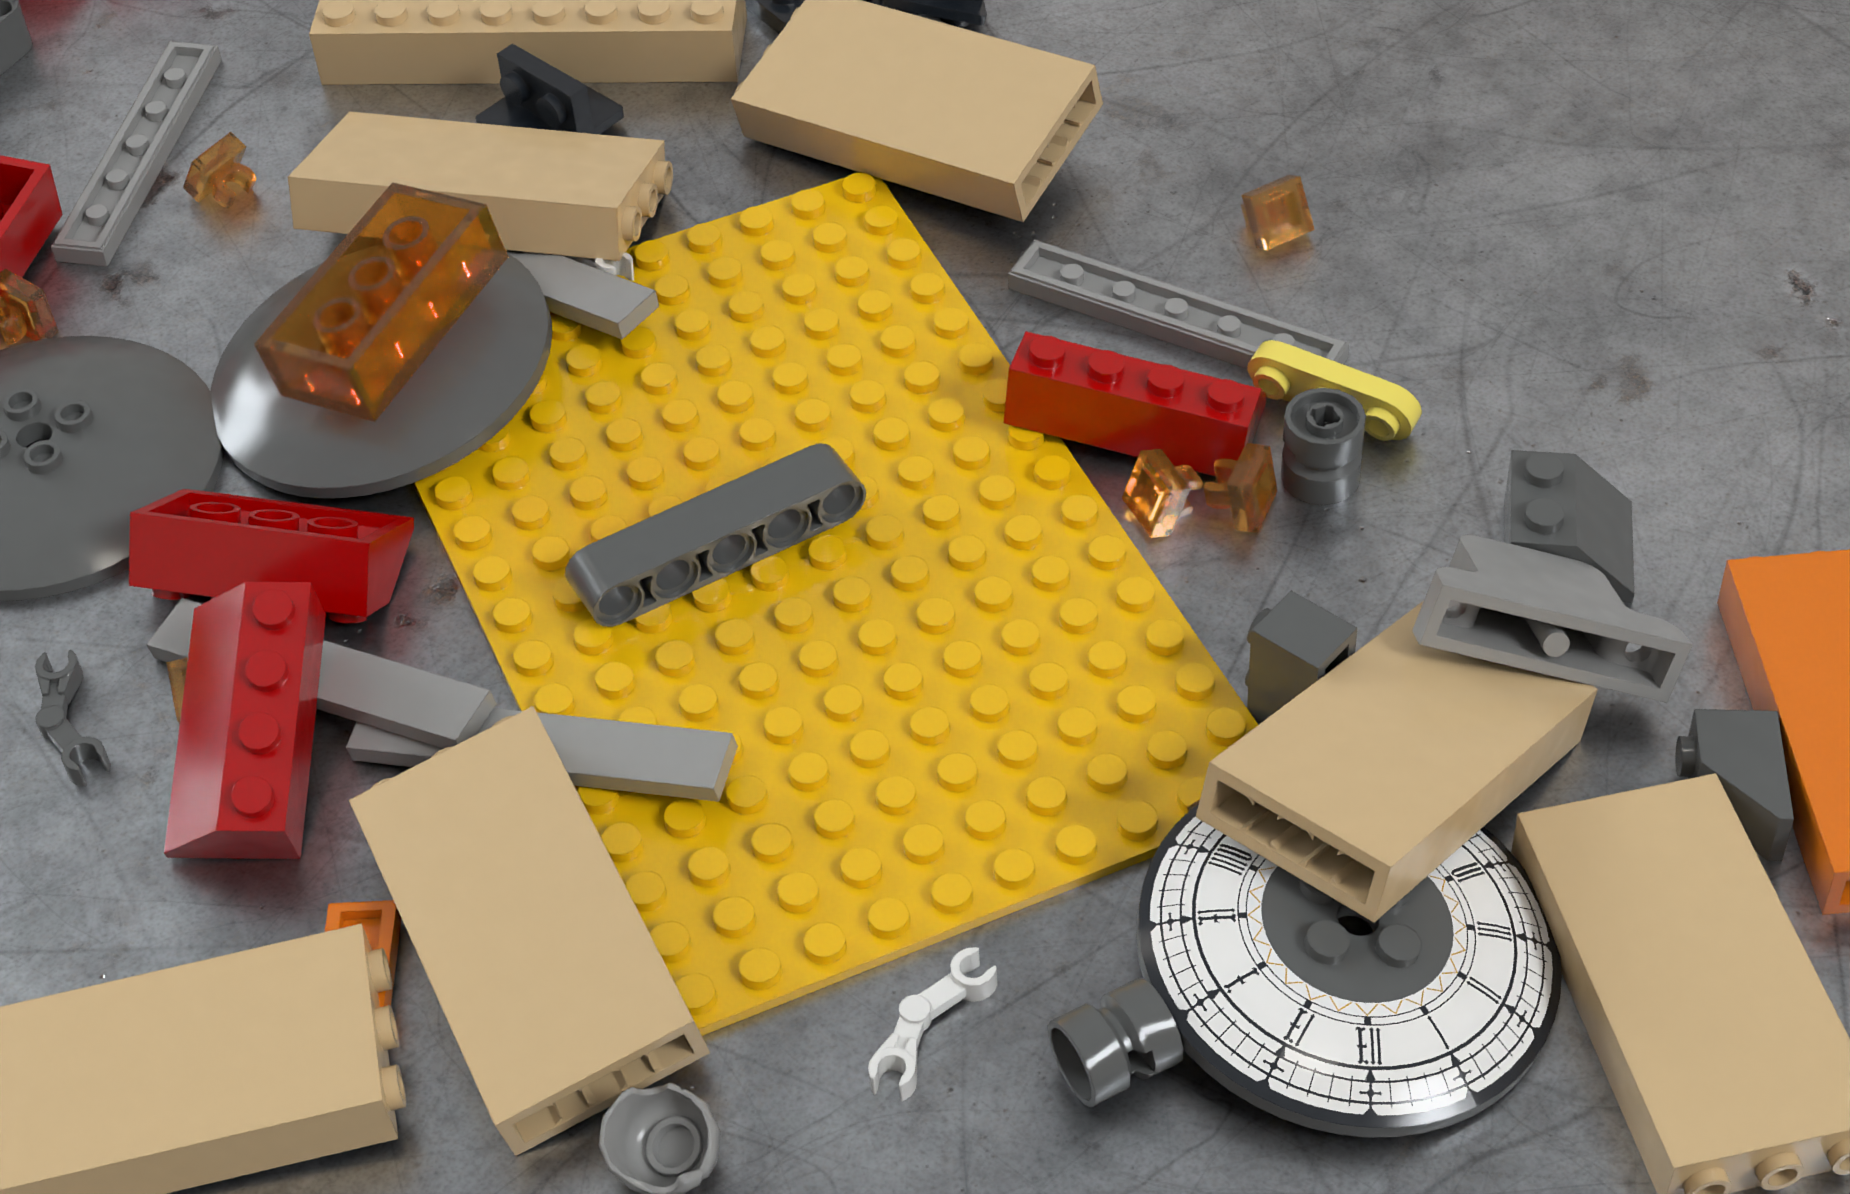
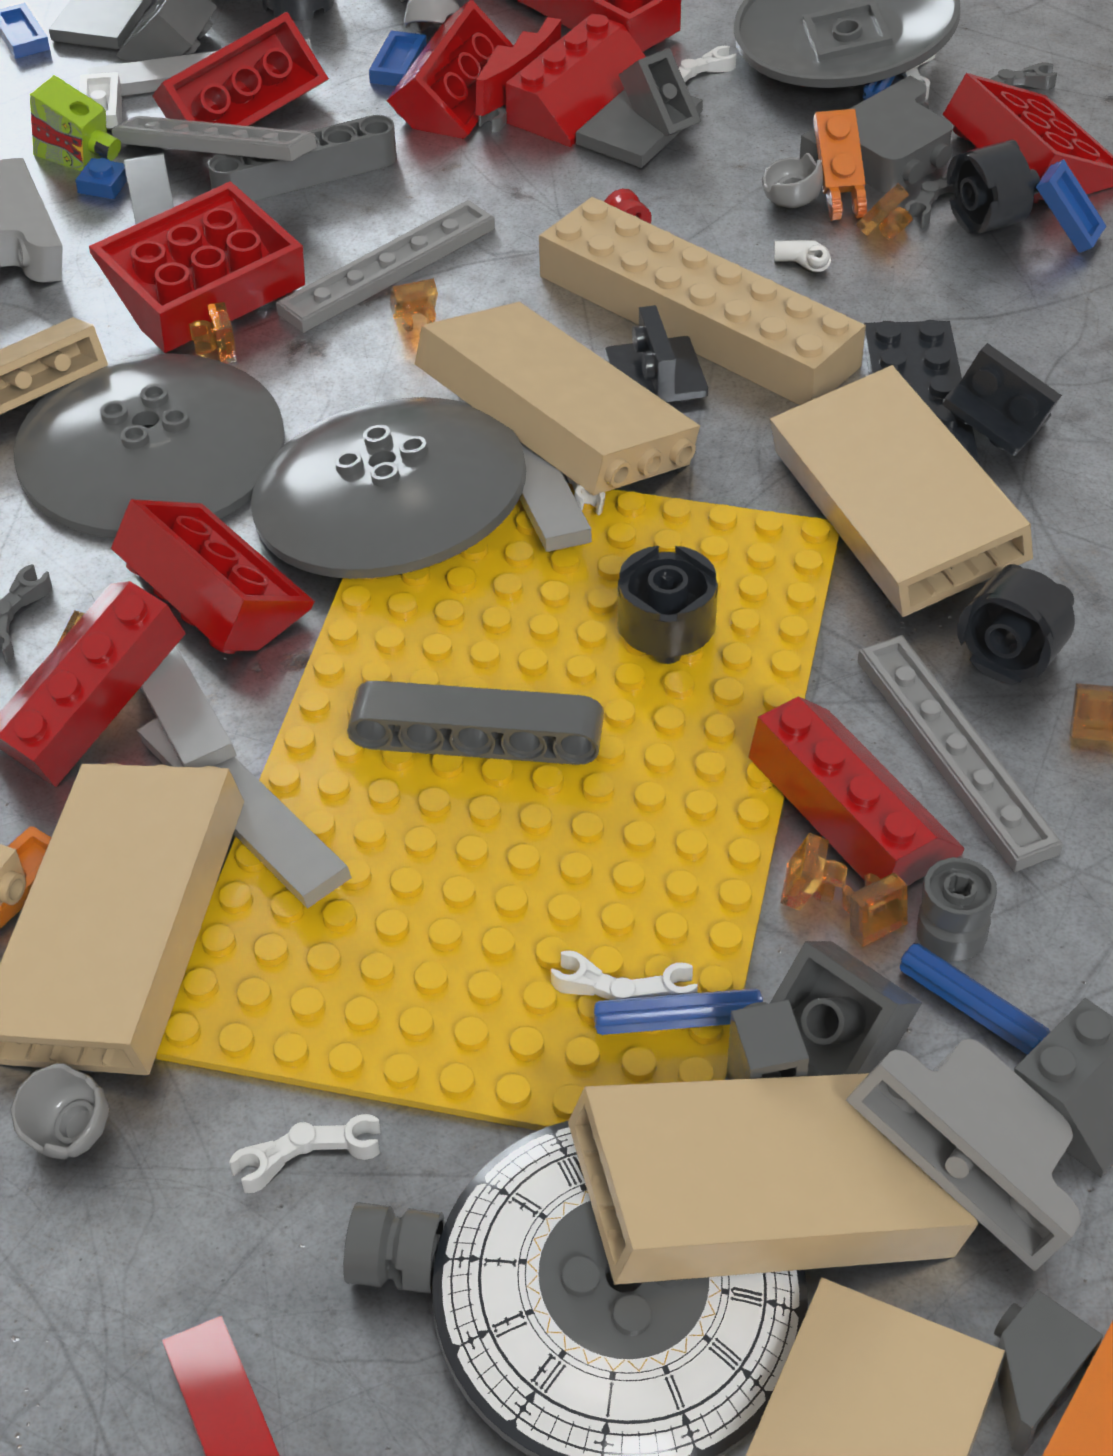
camera: 35 degrees right, 0 degrees up
clear orange brick [254,182,508,422] -> none
light yellow plate [1247,340,1422,441] -> none
none -> white piece [551,950,698,1000]
none -> blue axle [594,988,763,1035]
none -> black brick [617,546,718,664]
none -> dark grey slope [770,941,922,1076]
none -> blue axle [899,943,1051,1055]
none -> black brick [957,564,1075,684]

